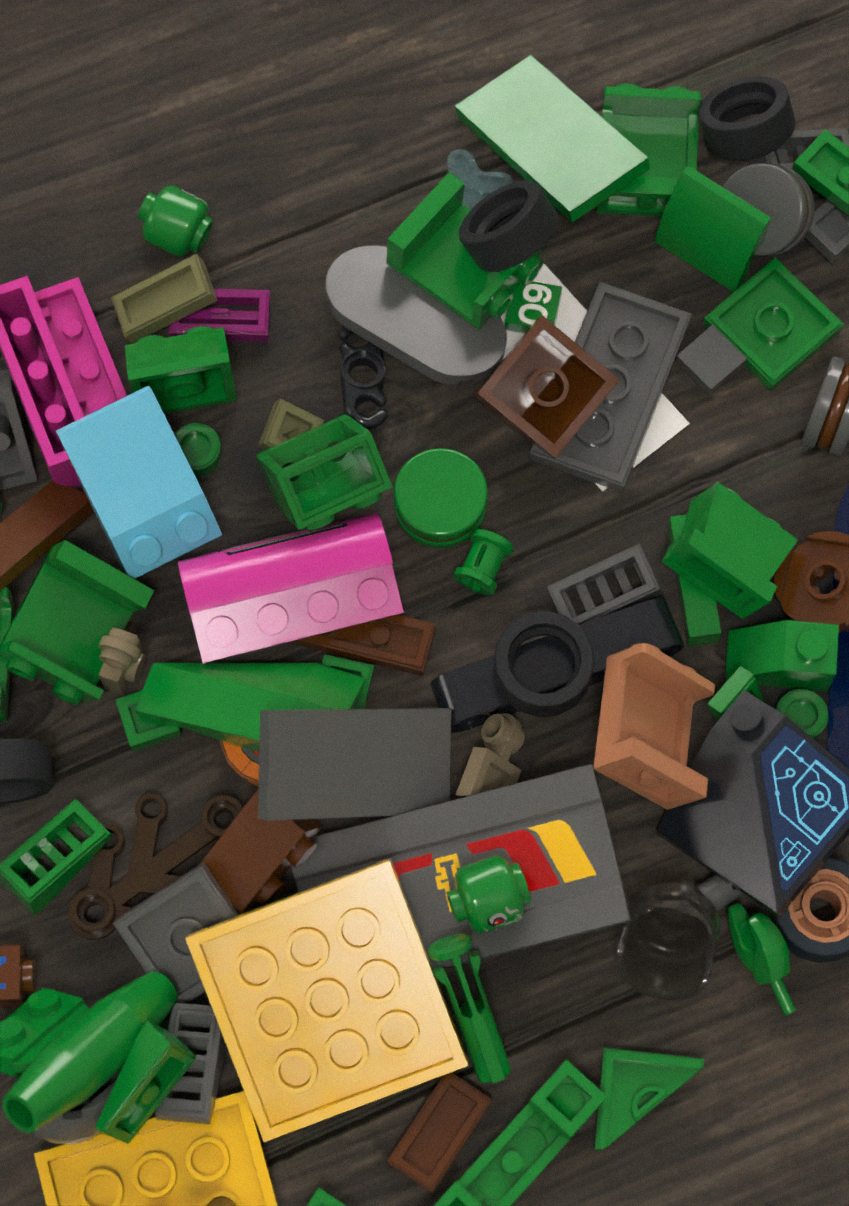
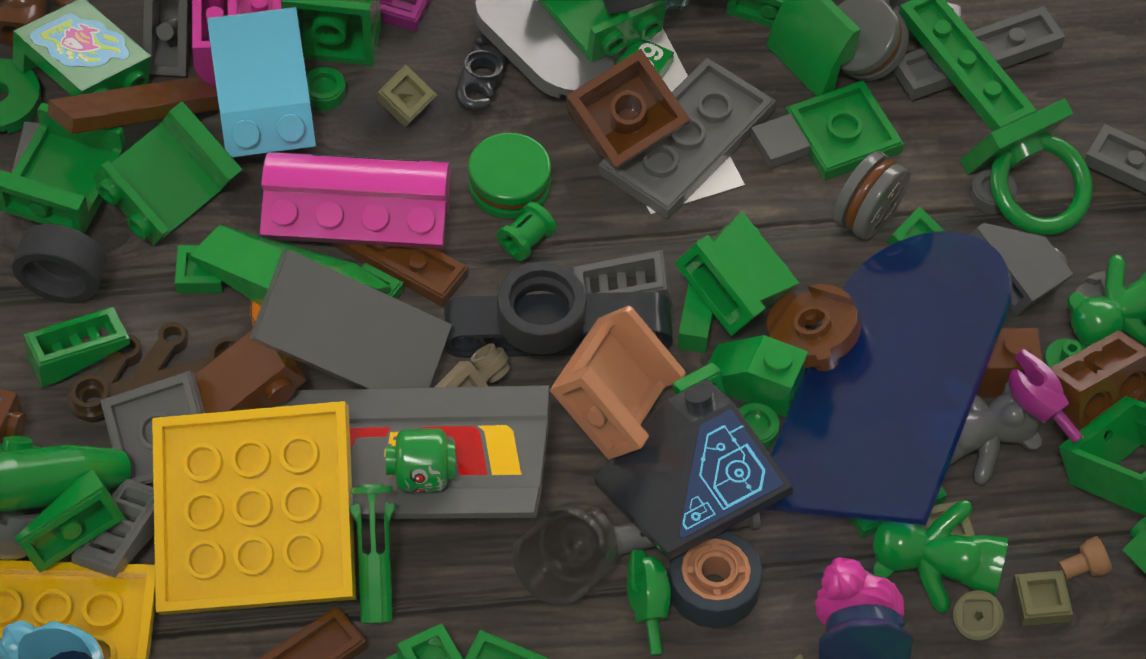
camera: 15 degrees right, 15 degrees down
dark tan plate [98,628,146,696] -> none
green piece [255,414,393,530] -> none

